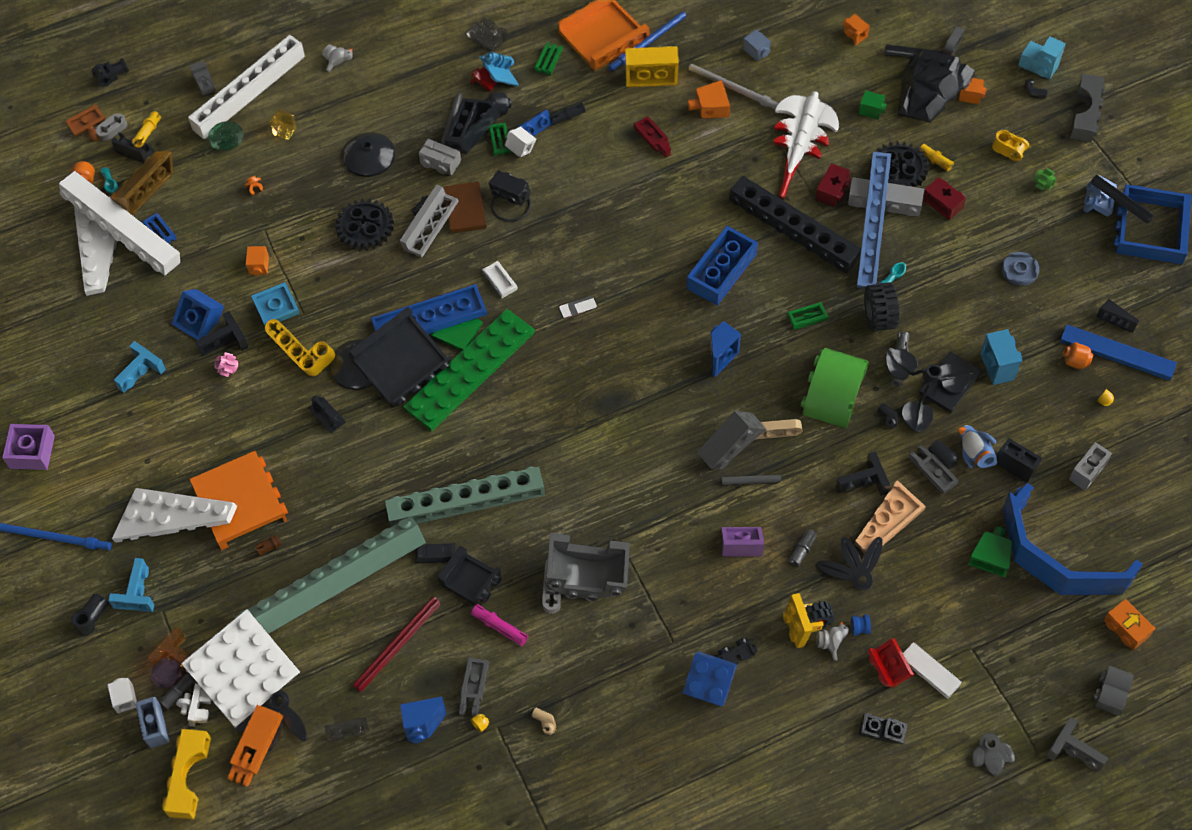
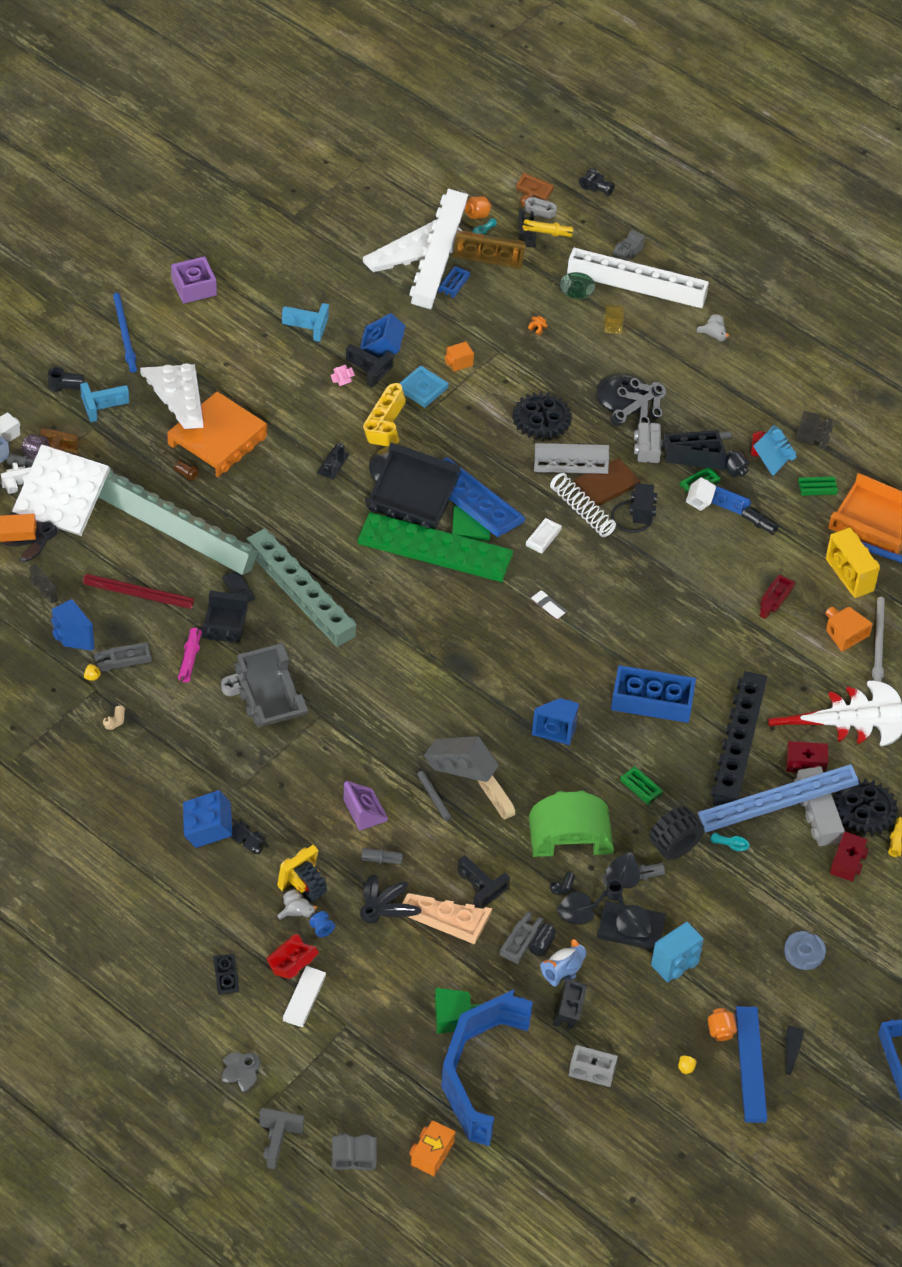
camera: 60 degrees right, 10 degrees down
none -> white piece [550,473,616,537]
none -> plant [610,378,666,426]

